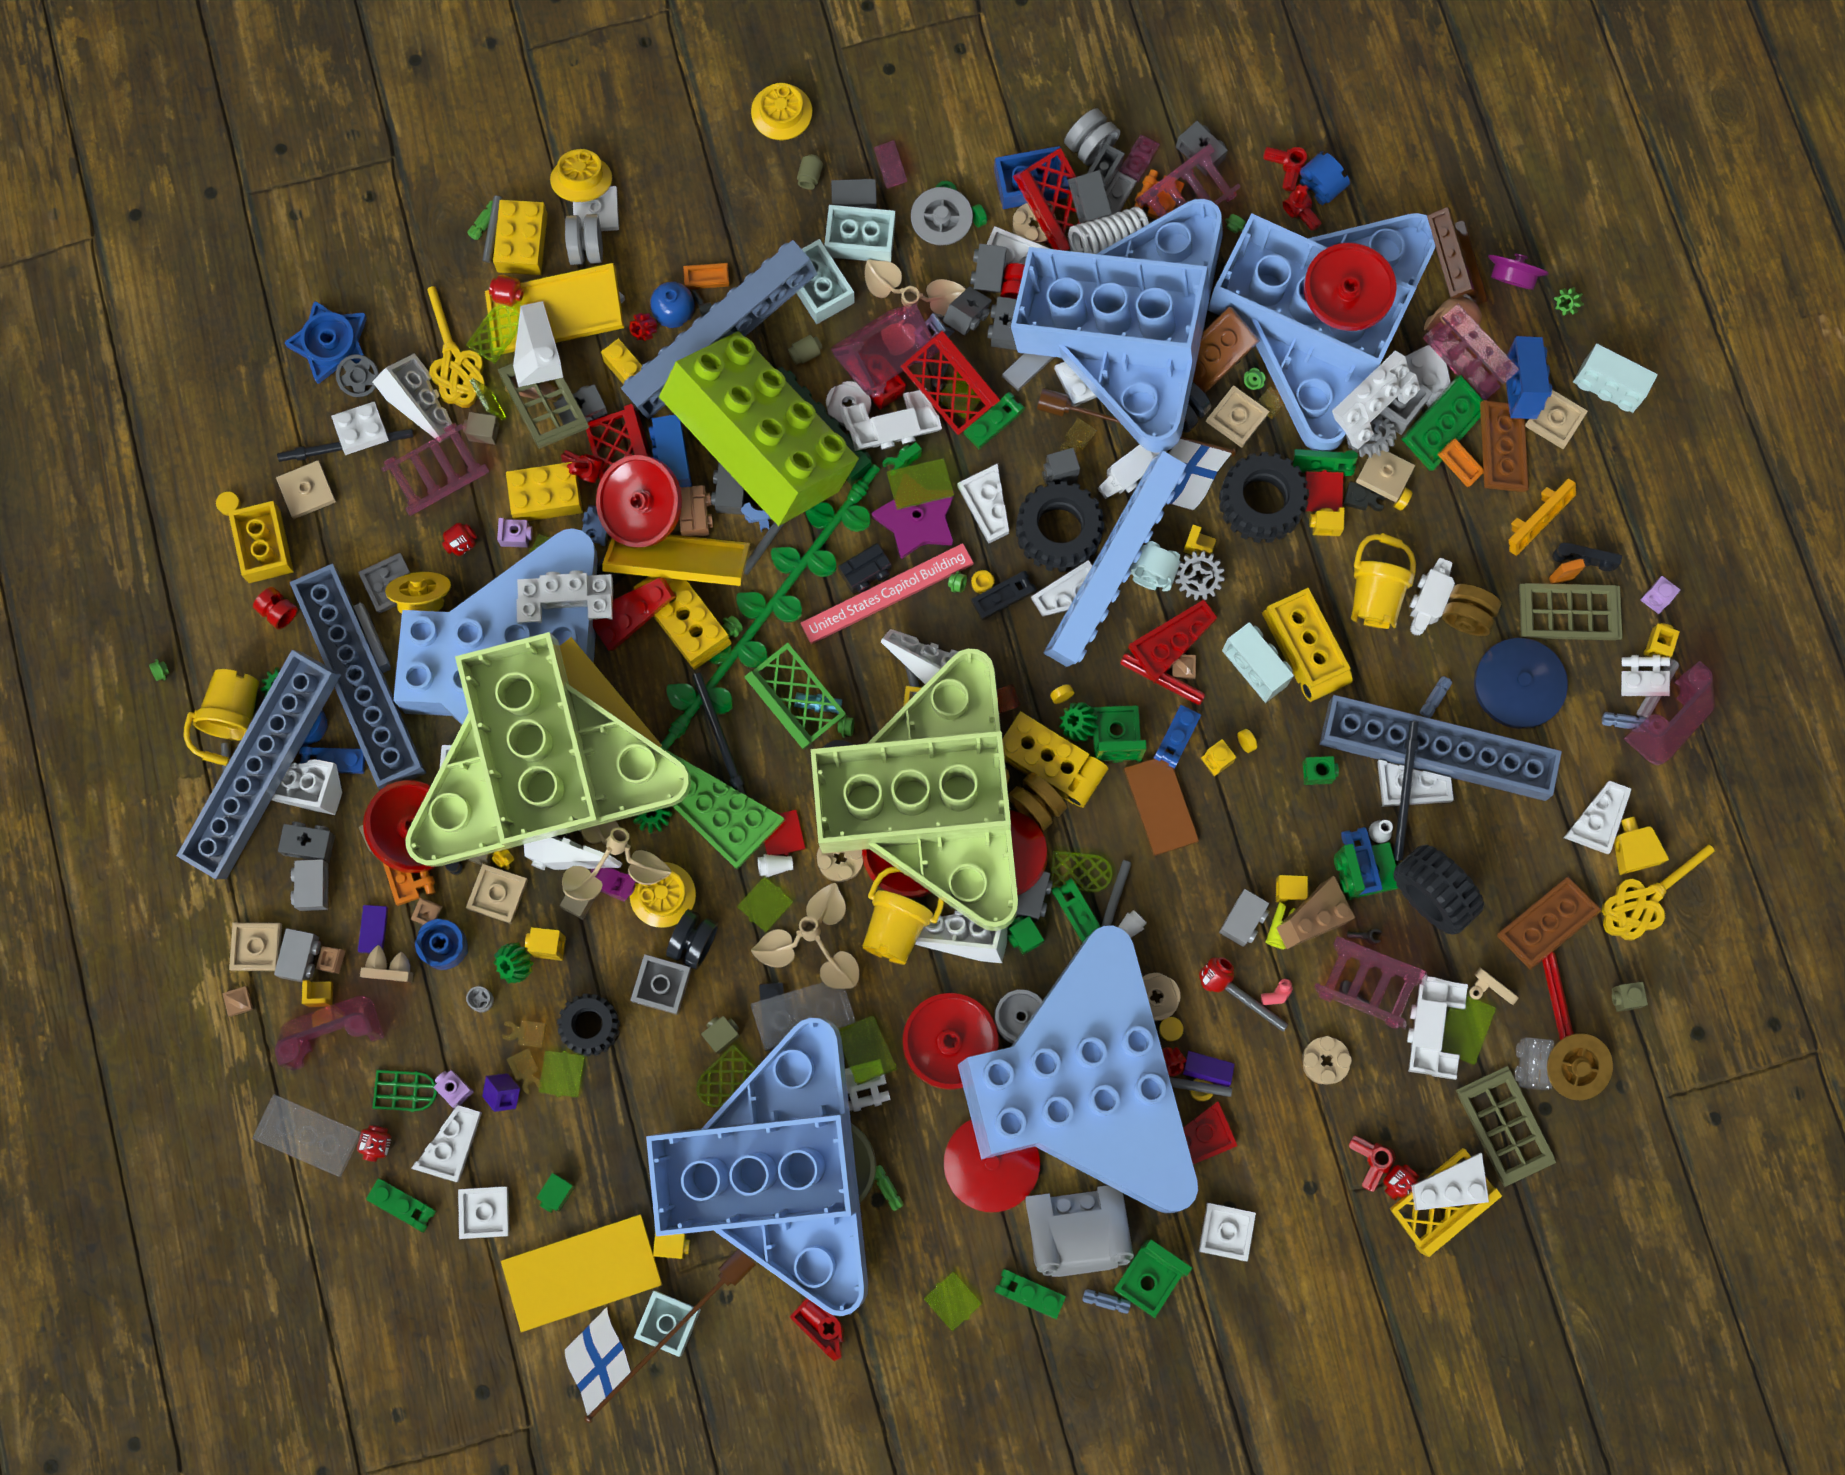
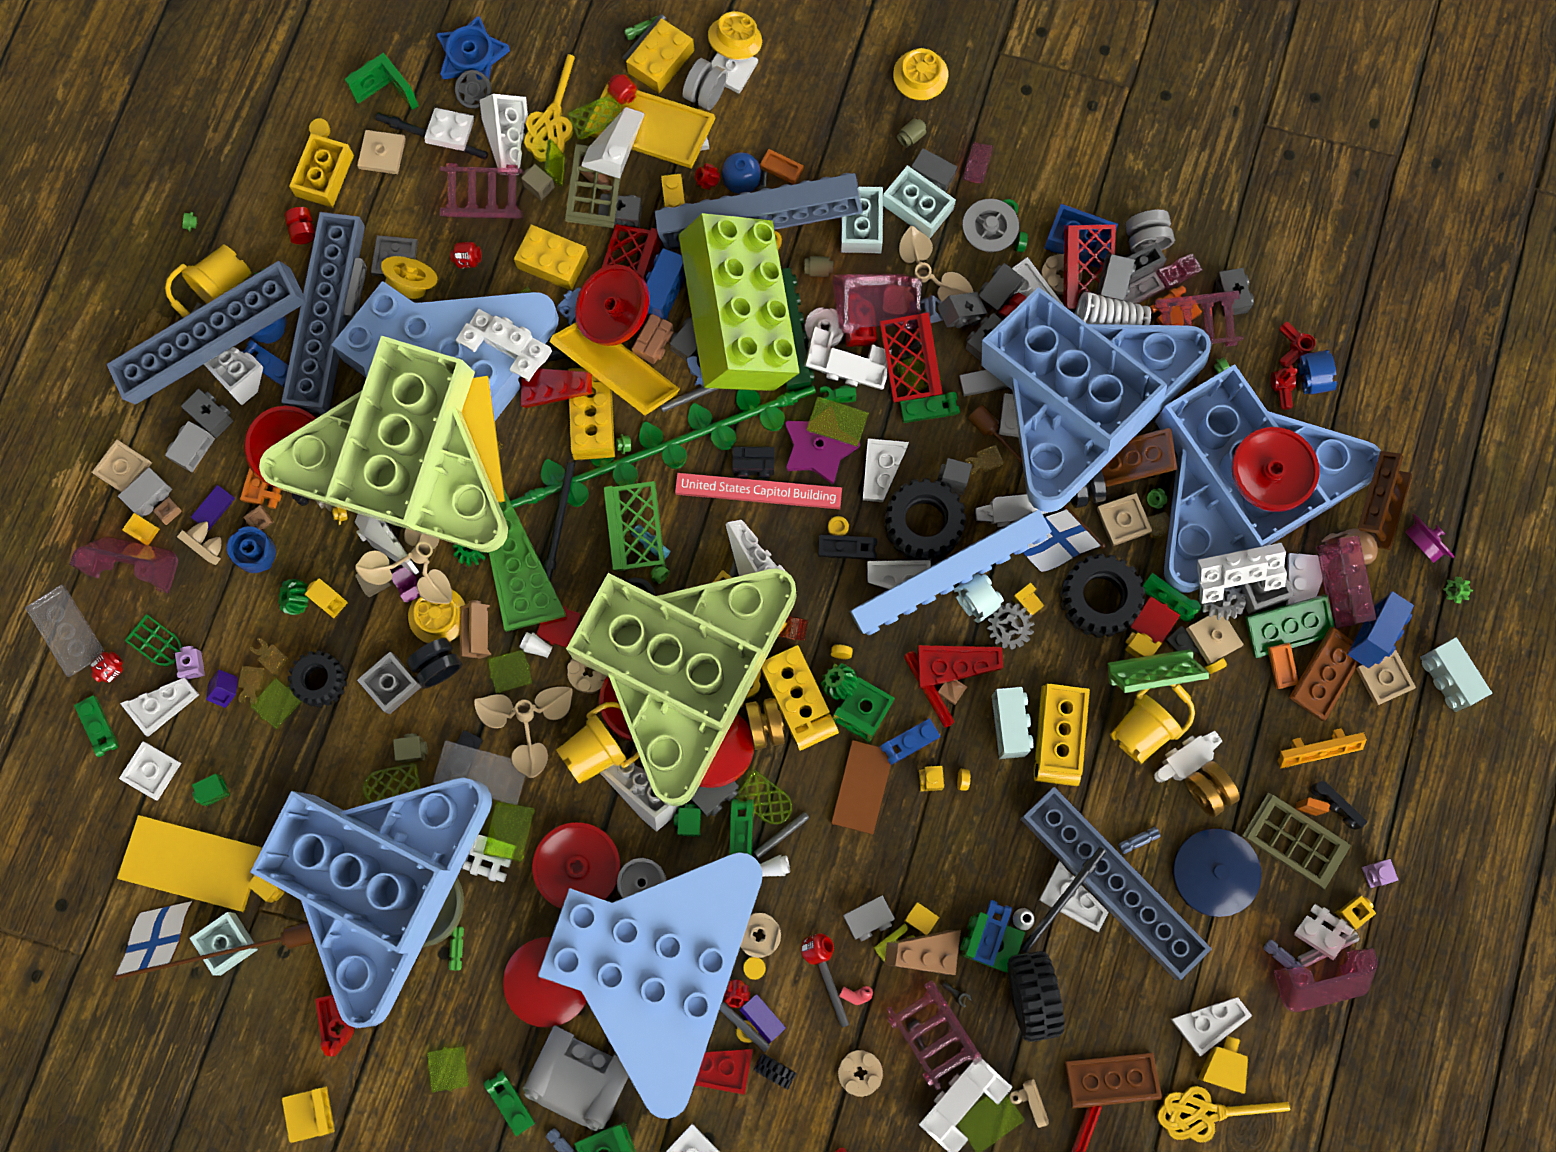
camera: 35 degrees right, 0 degrees up
medium nougat tile [222,986,254,1017] -> none
tan plate [466,864,528,924] -> none
light grey wheel [466,986,494,1013] -> none
lavender brick [497,518,533,547] -> none
red axle [561,450,603,483] -> none
bright green plate [948,571,967,593] -> none
green brick [1302,756,1339,785] -> none
none -> yellow bracket [282,1087,335,1143]
none -> green bracket [344,52,419,110]
none -> medium nougat window [460,600,491,659]
none -> black tyre [753,1053,797,1089]
none -> bright green fence [1108,649,1209,693]

